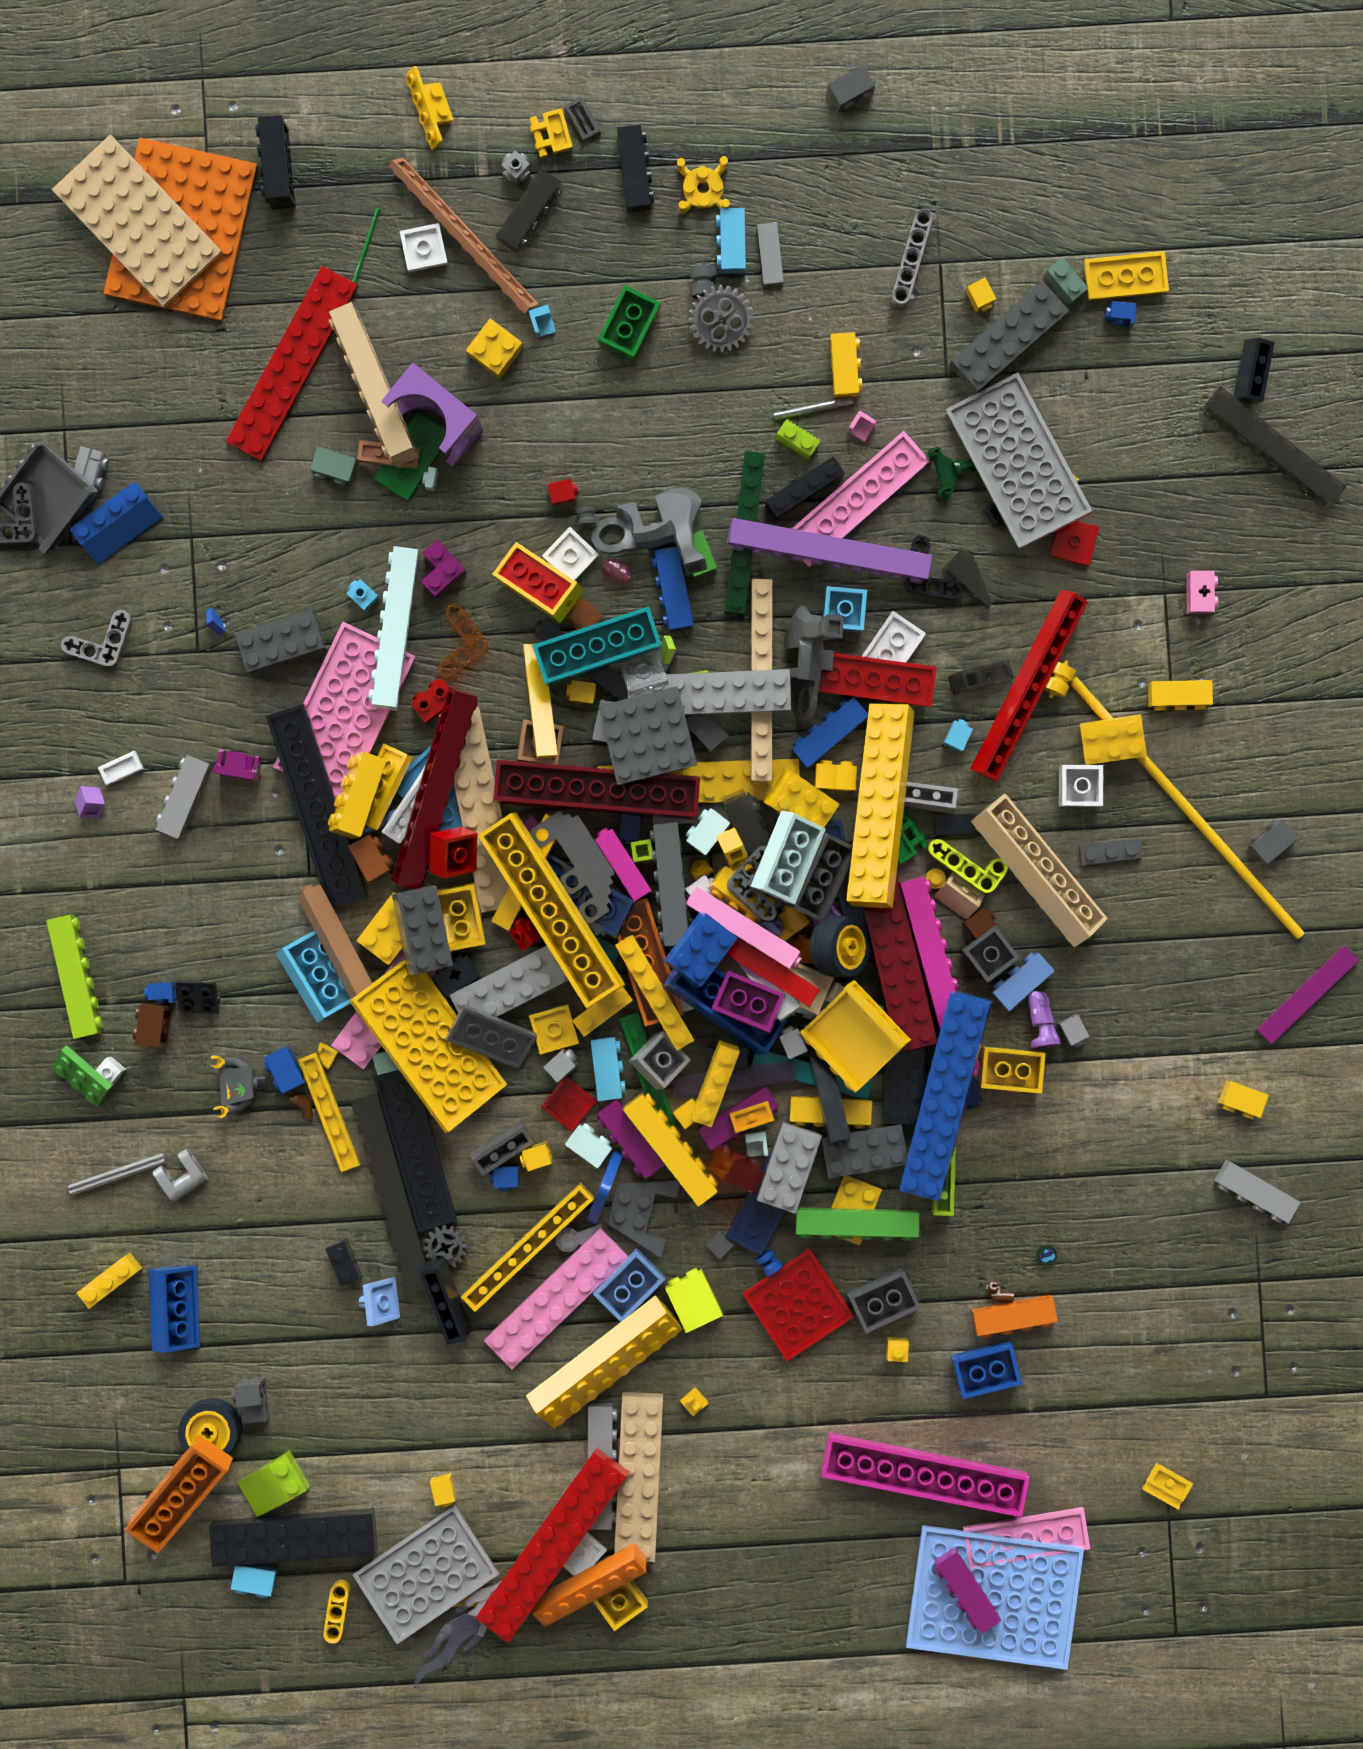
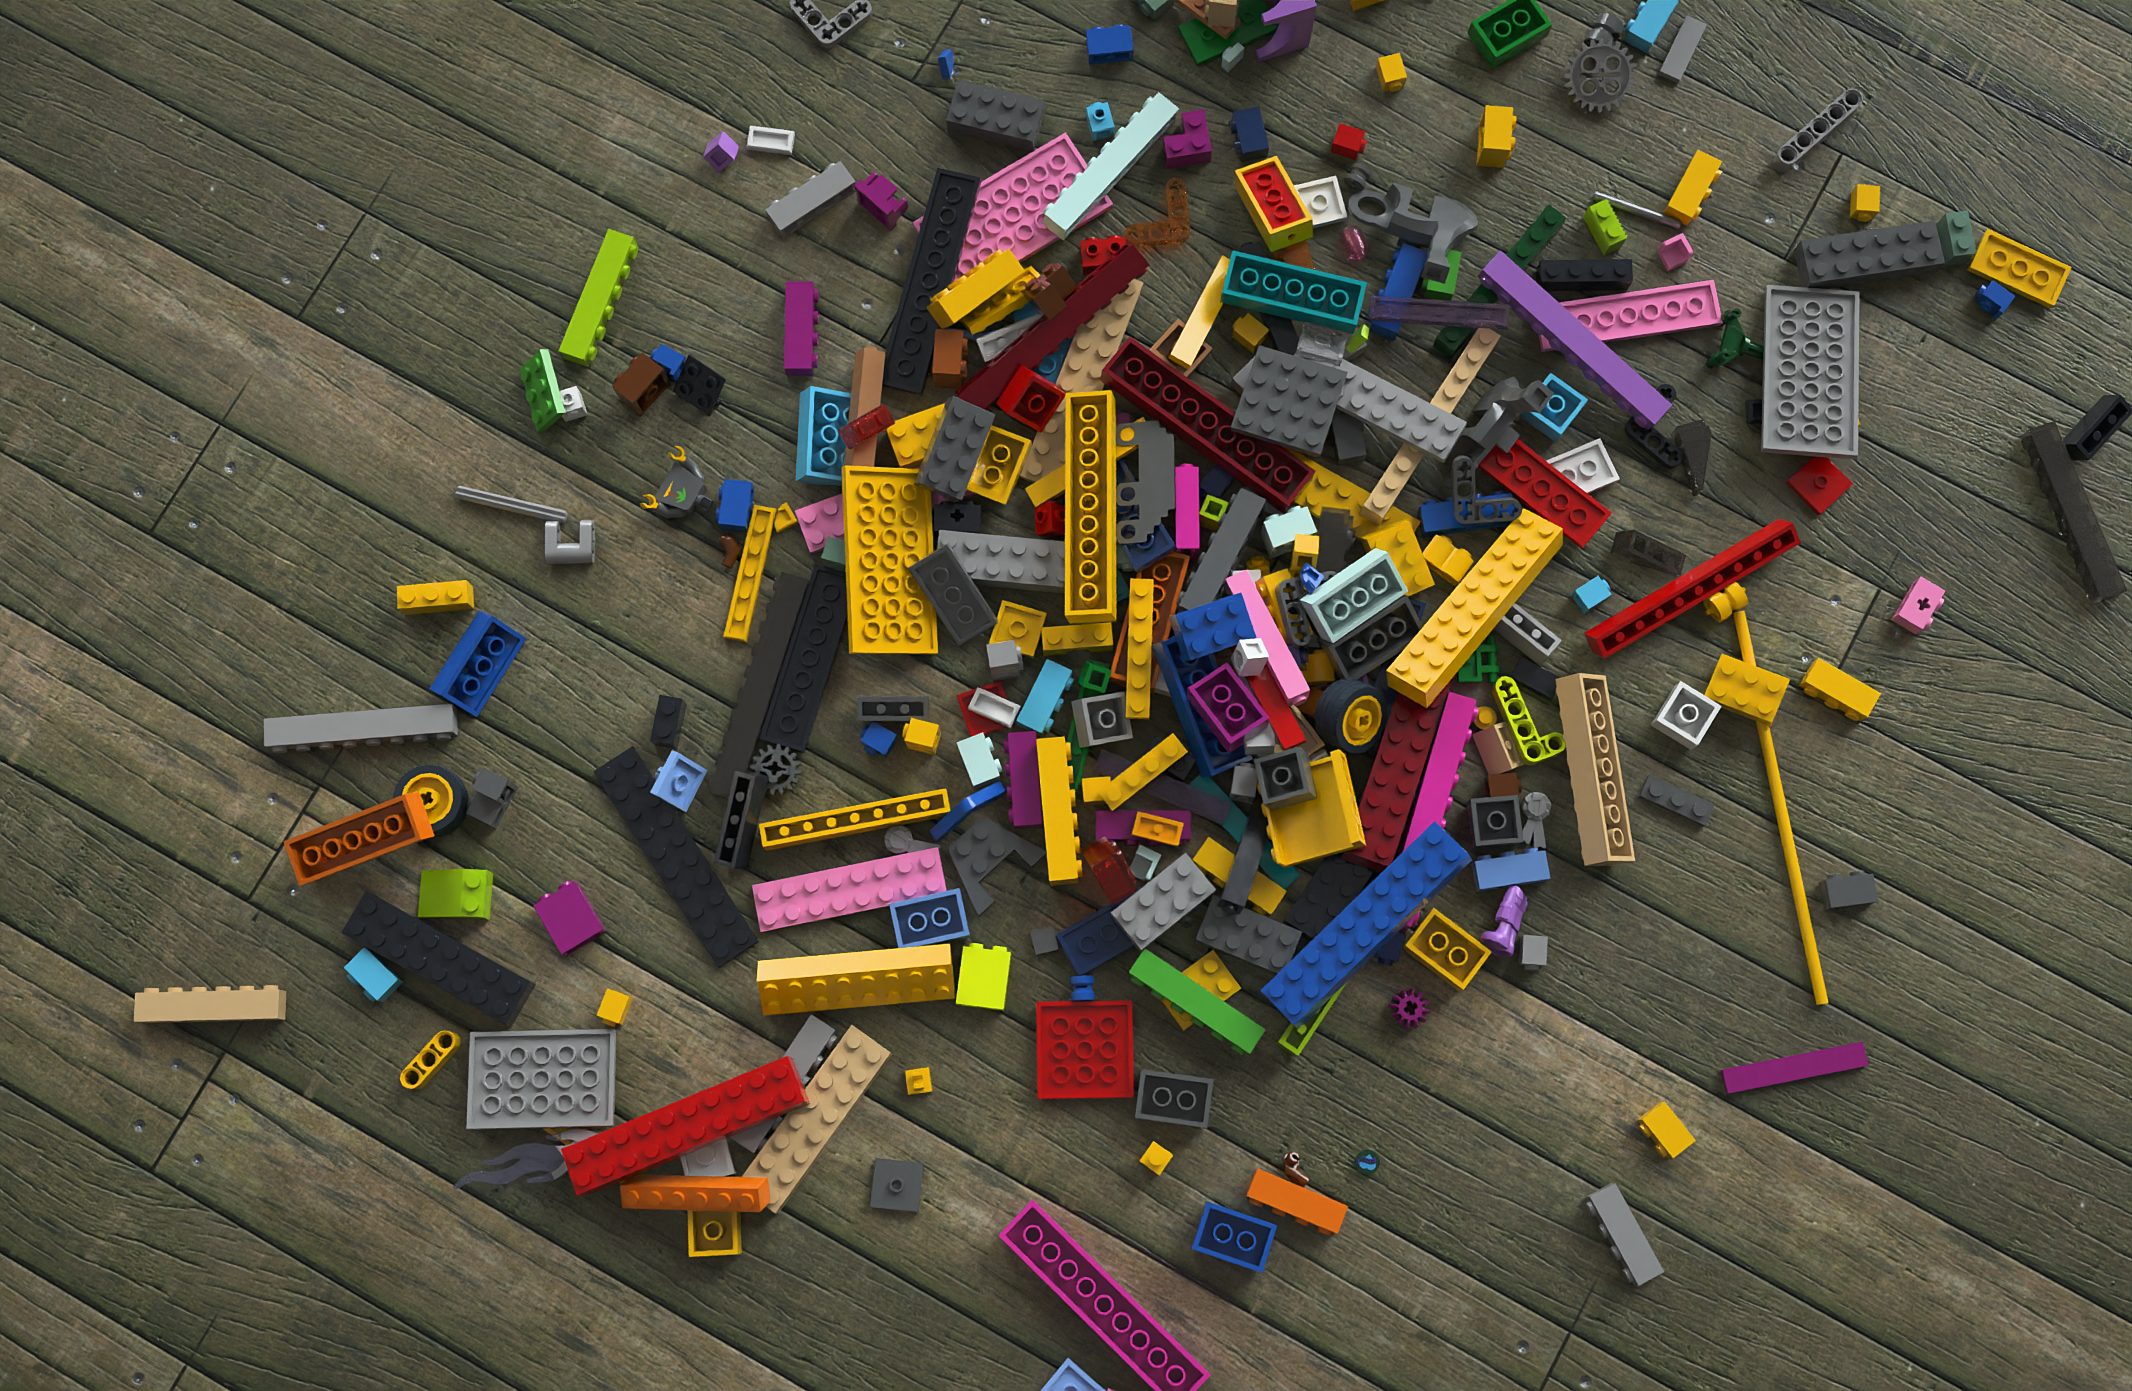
camera: 40 degrees right, 10 degrees down
none -> tan brick [134,985,286,1023]
none -> light grey brick [264,704,458,753]
none -> magenta brick [533,881,607,956]
none -> black plate [593,746,759,968]
none -> magenta brick [784,281,819,376]
none -> clear red brick [839,404,895,449]
none -> dark grey plate [870,1158,924,1212]
none -> white tile [968,687,1021,728]
none -> reddish brown brick [1021,263,1078,320]
none -> green brick [1078,661,1112,693]
none -> blue brick [1086,24,1133,64]
none -> dark blue brick [1229,107,1269,162]
none -> white brick [1231,638,1269,677]
none -> dark grey brick [1254,747,1317,811]
none -> blue tile [1300,562,1324,594]
none -> clear purple plate [1369,296,1510,330]
none -> yellow brick [1376,53,1407,92]
none -> magenta gear [1389,988,1430,1029]
none -> dark grey beam [1452,455,1522,524]
none -> yellow brick [1477,105,1516,168]
none -> light grey piece [1522,792,1551,848]

